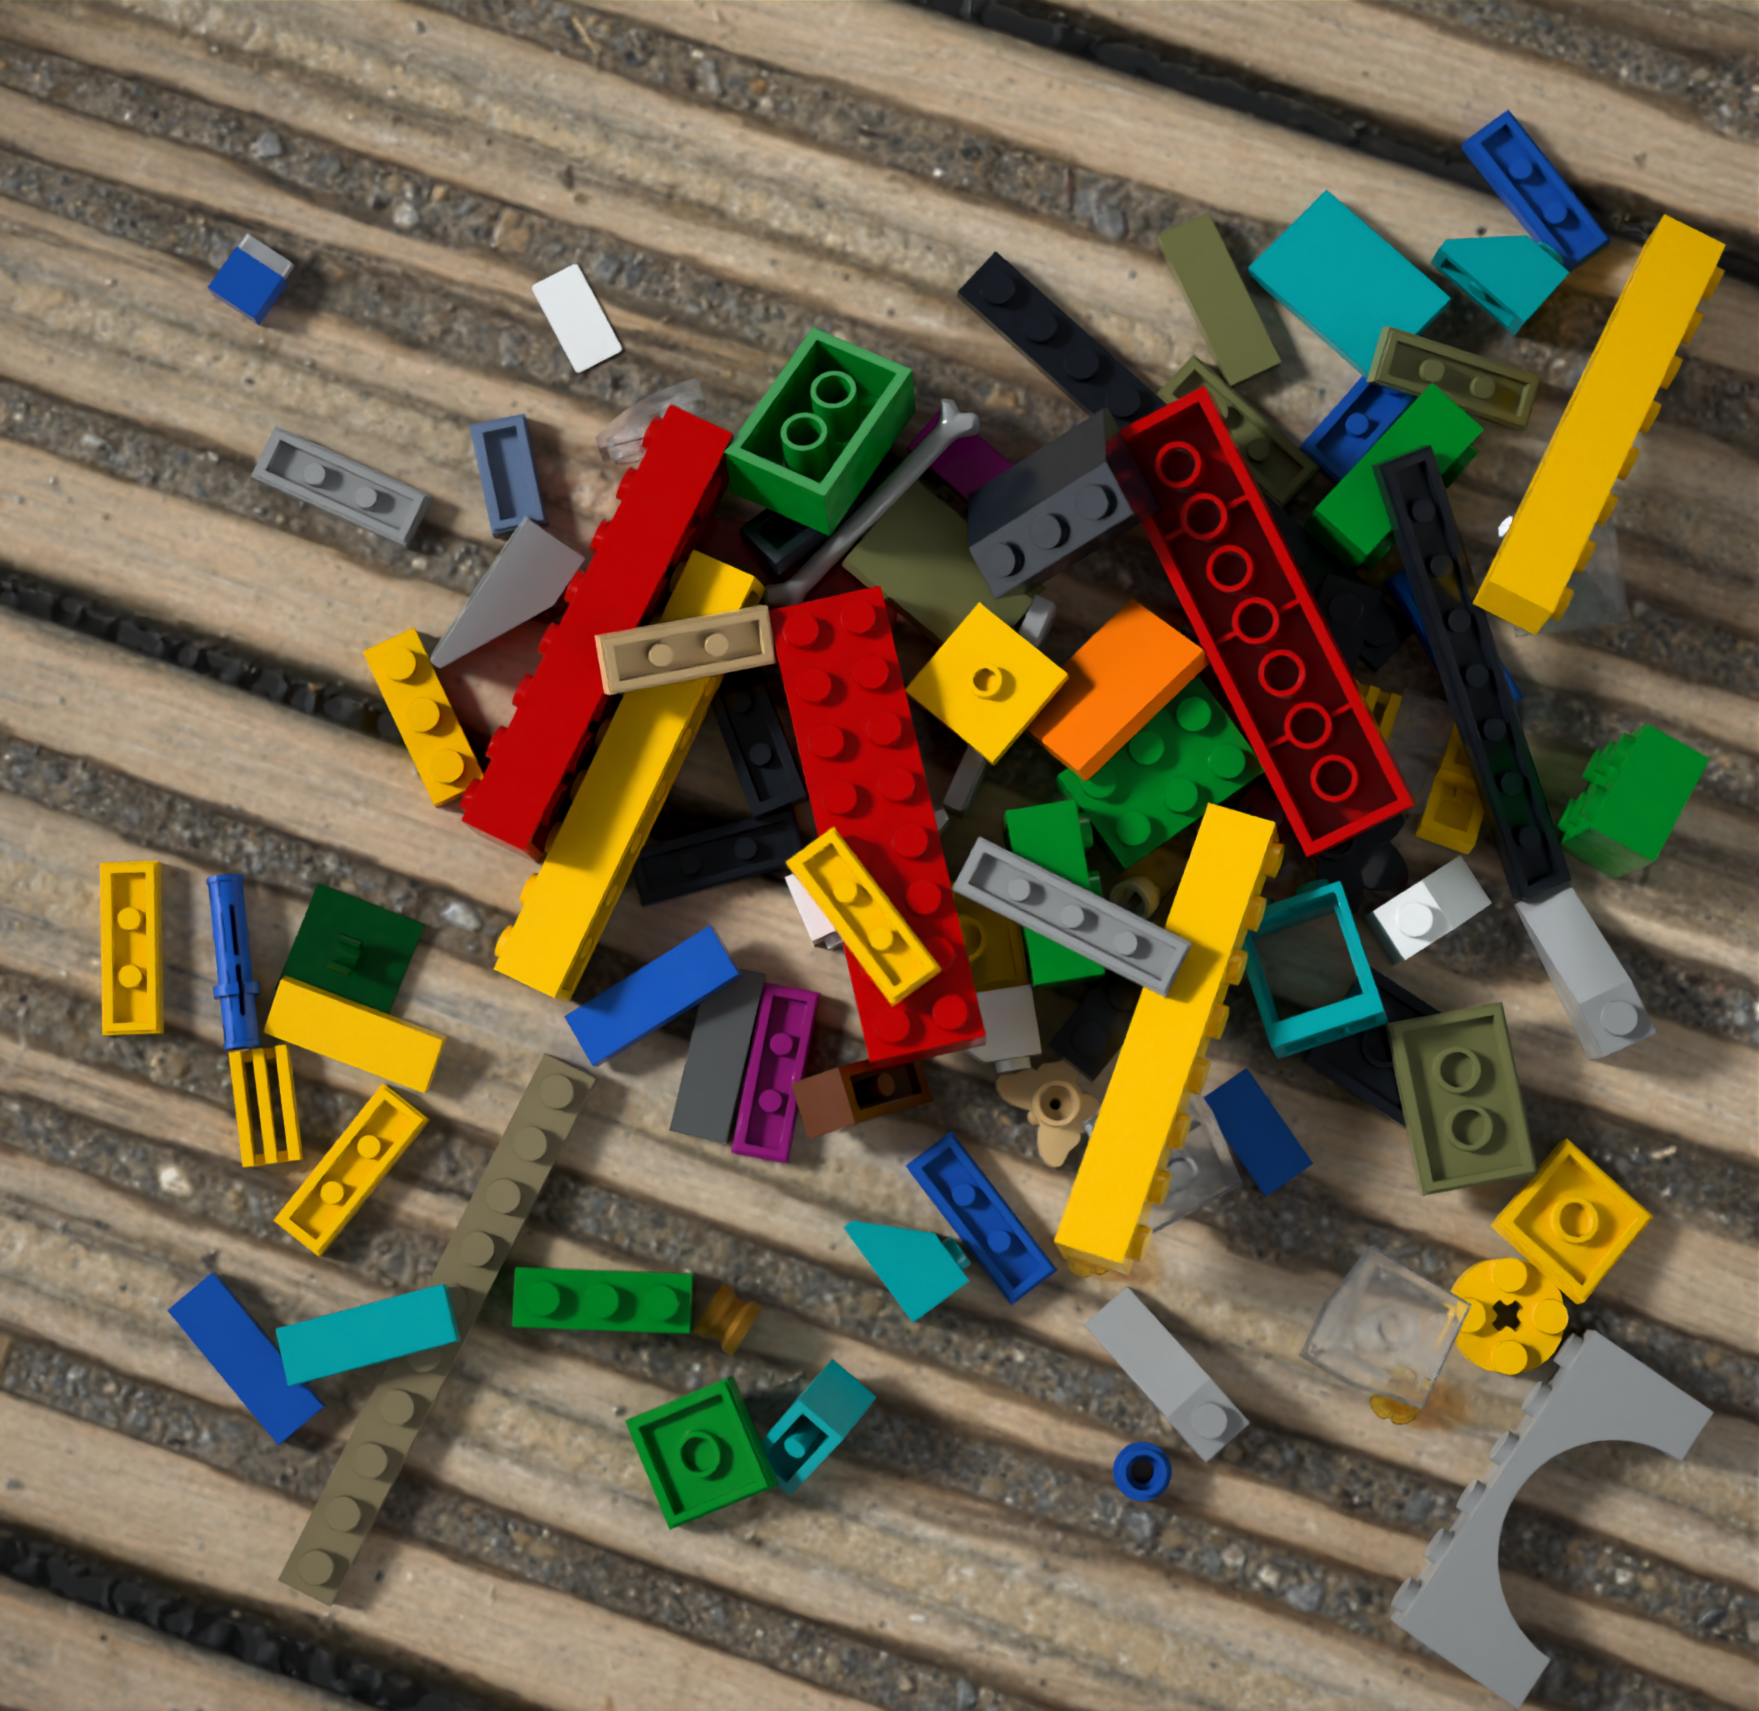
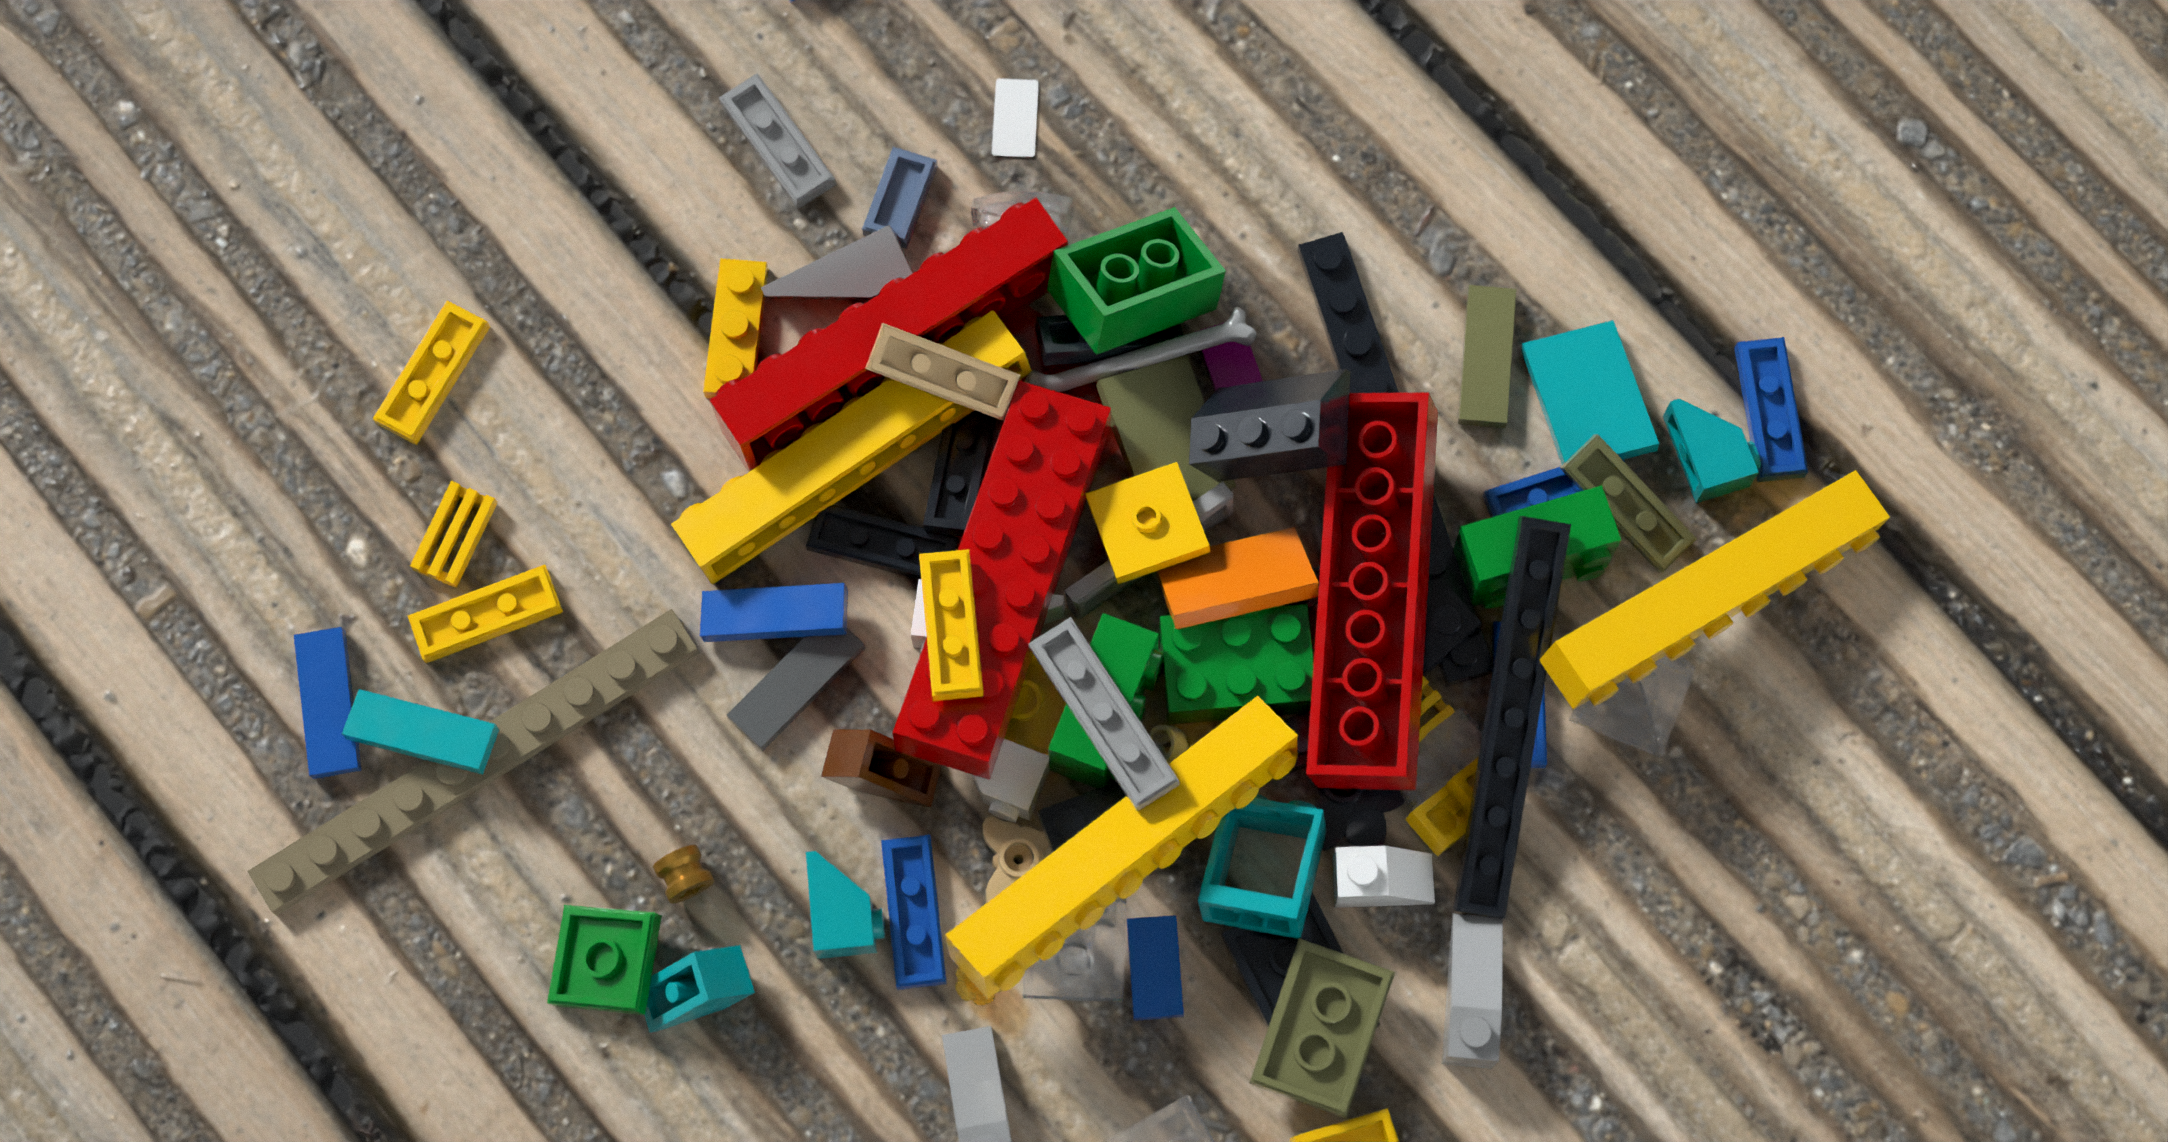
camera: 35 degrees right, 10 degrees down
blue pin [206,874,261,1051] -> none
yellow tile [263,976,447,1093] -> none
dark green piece [275,883,425,1014] -> none
green brick [512,1266,696,1334] -> none
magenta tile [731,982,821,1164] -> none
olive tile [1156,354,1320,509] -> none
green brick [1555,724,1710,880] -> none

